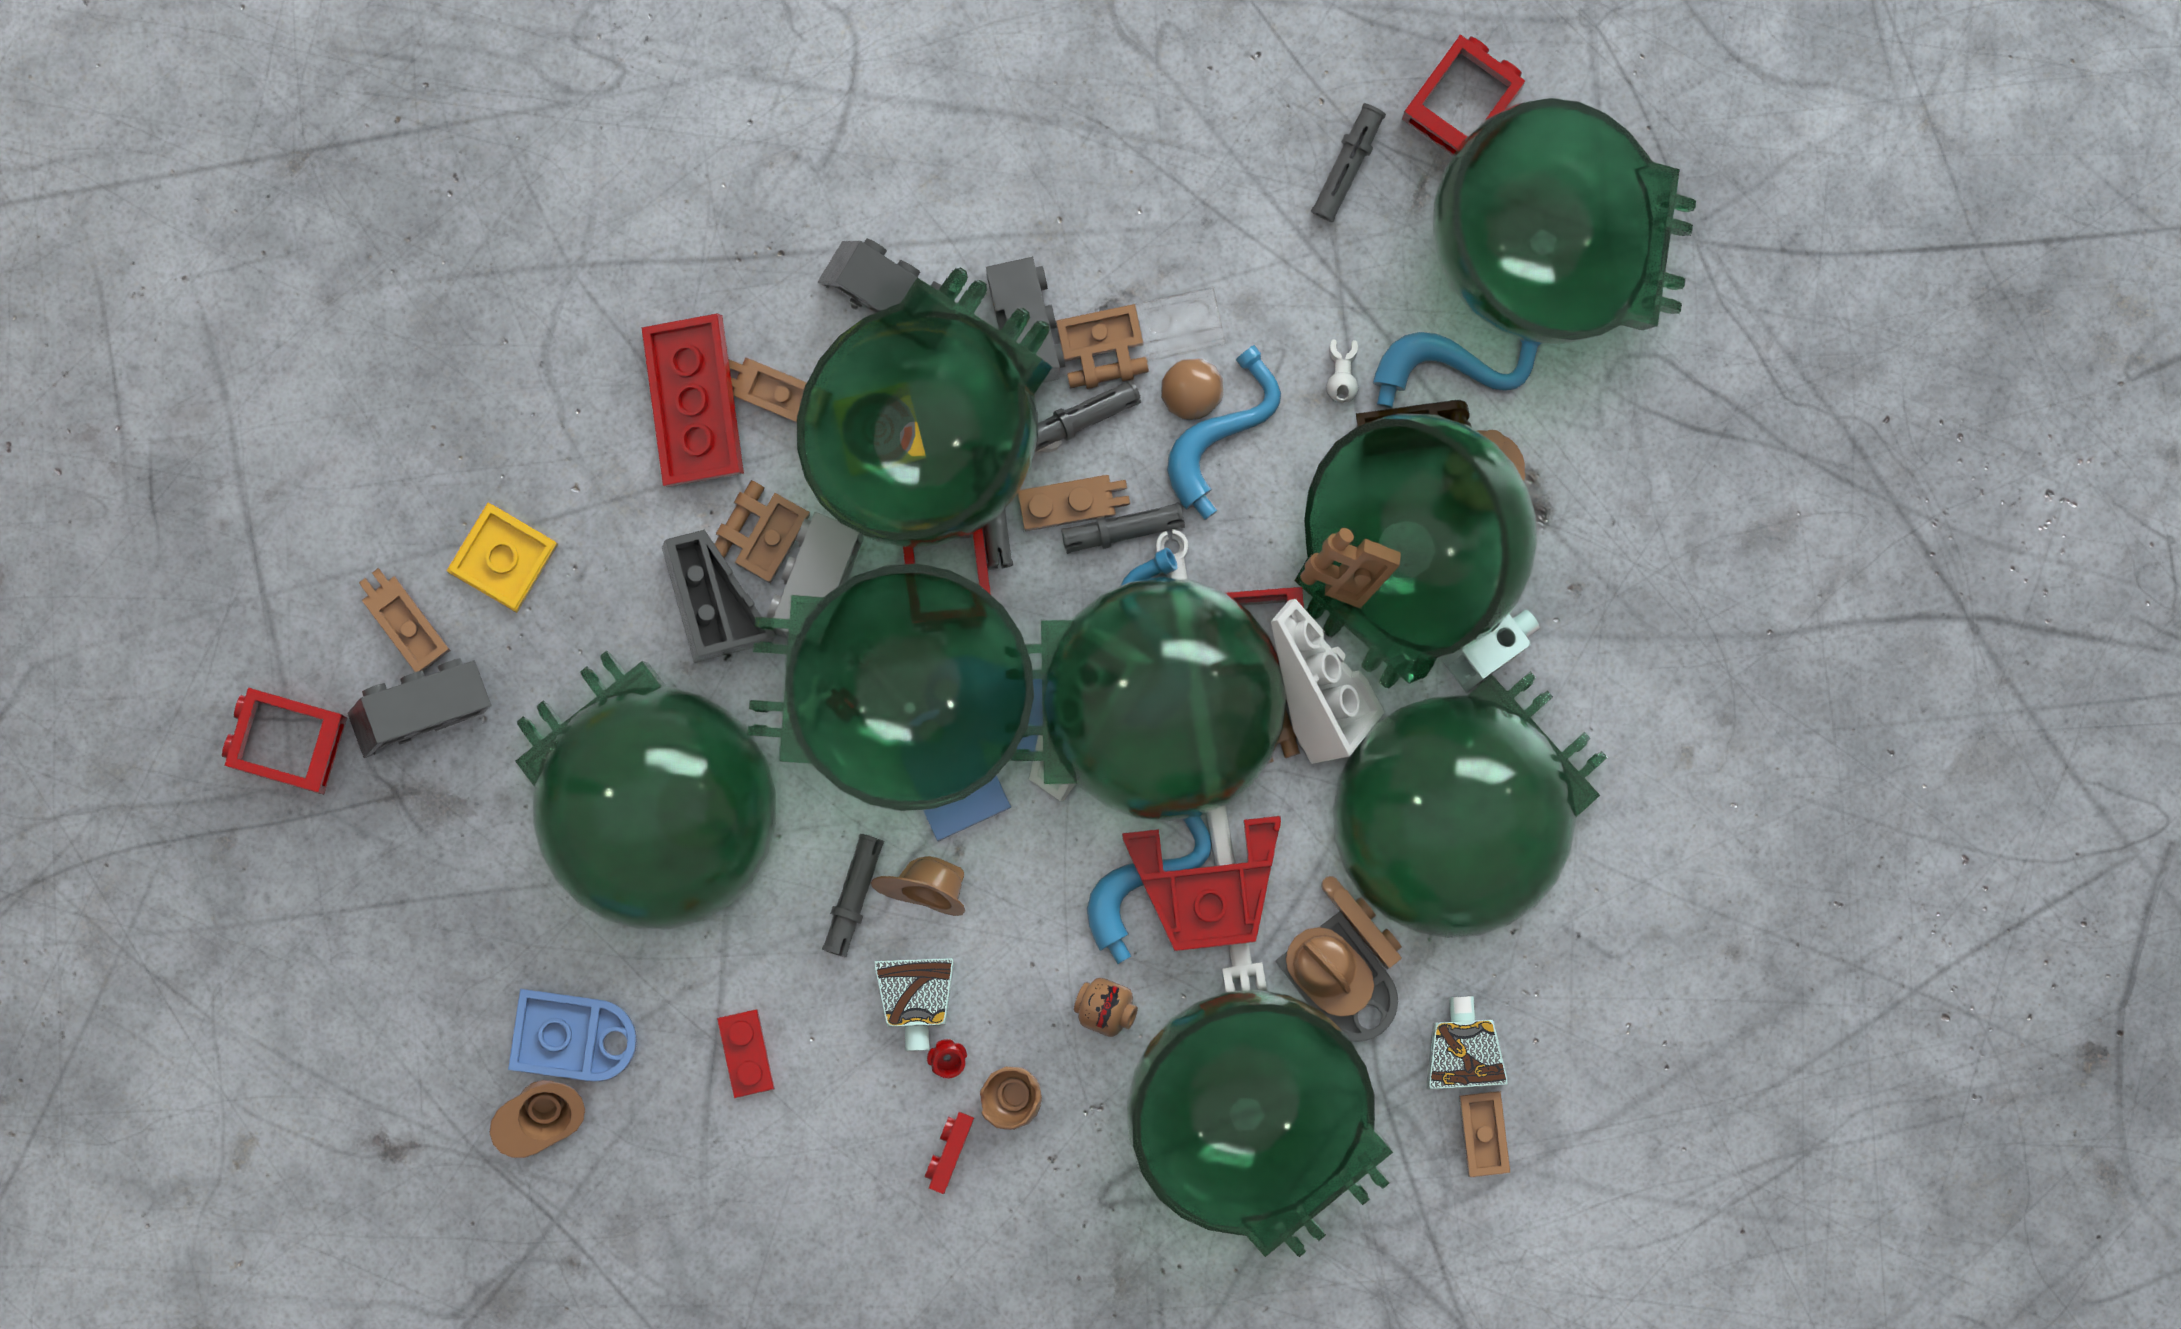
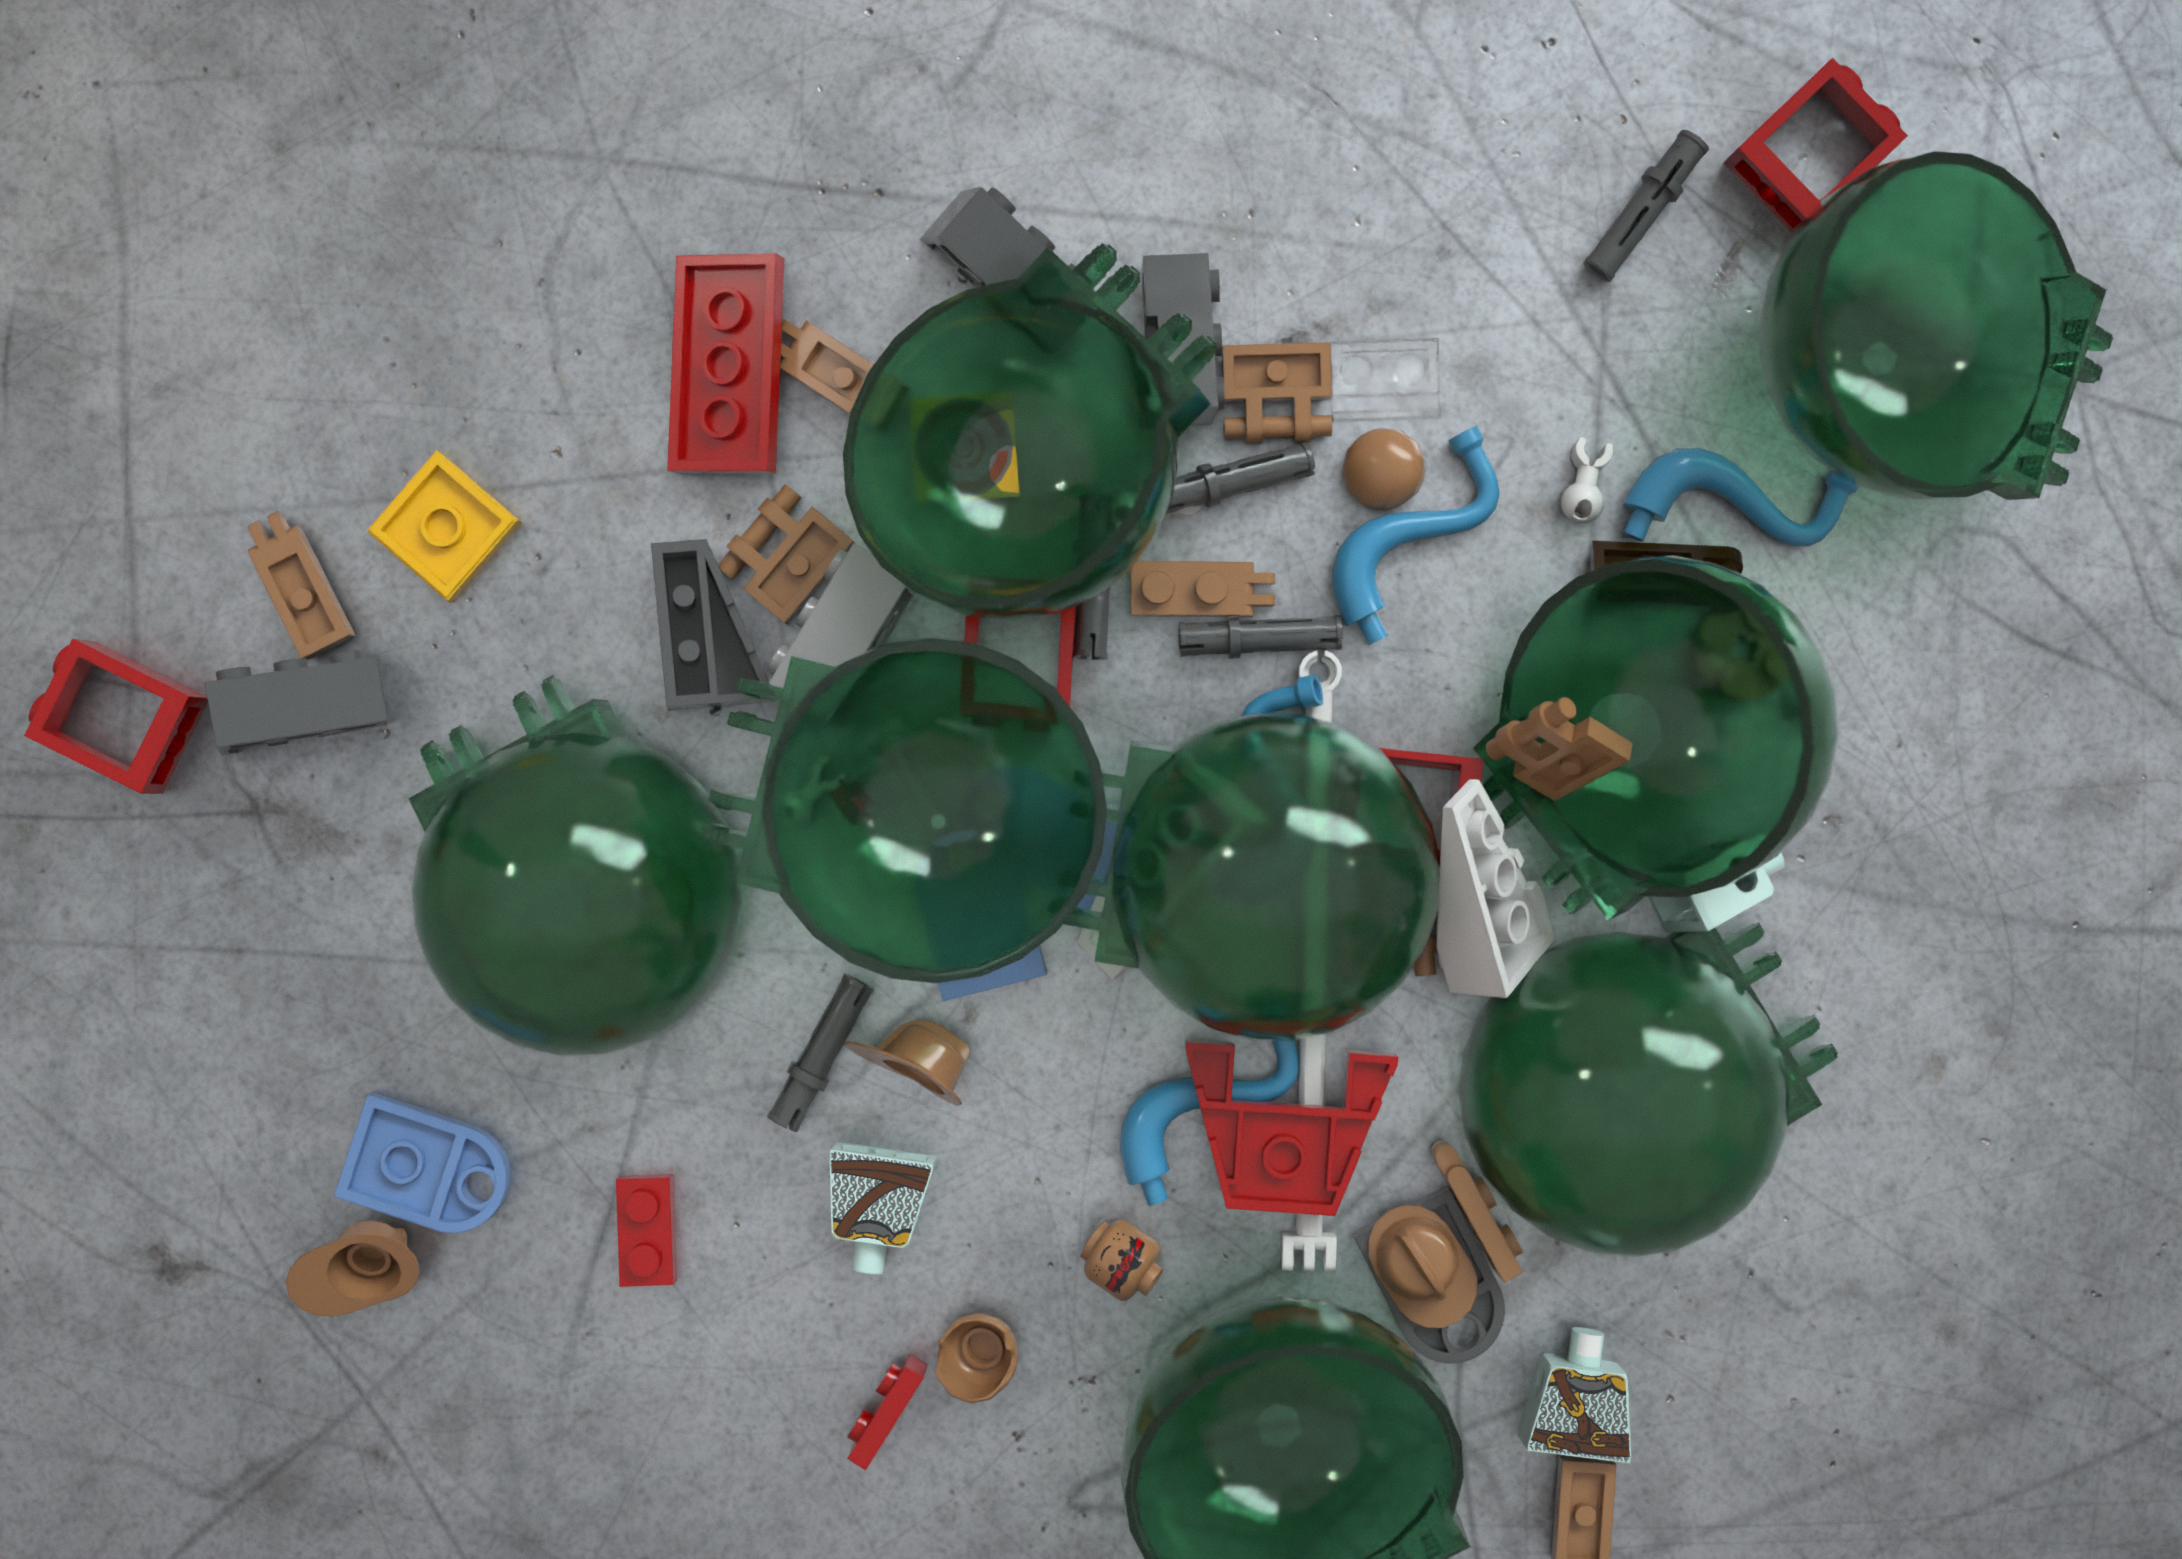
camera: 15 degrees right, 5 degrees up
red plate [927,1039,967,1079] -> none

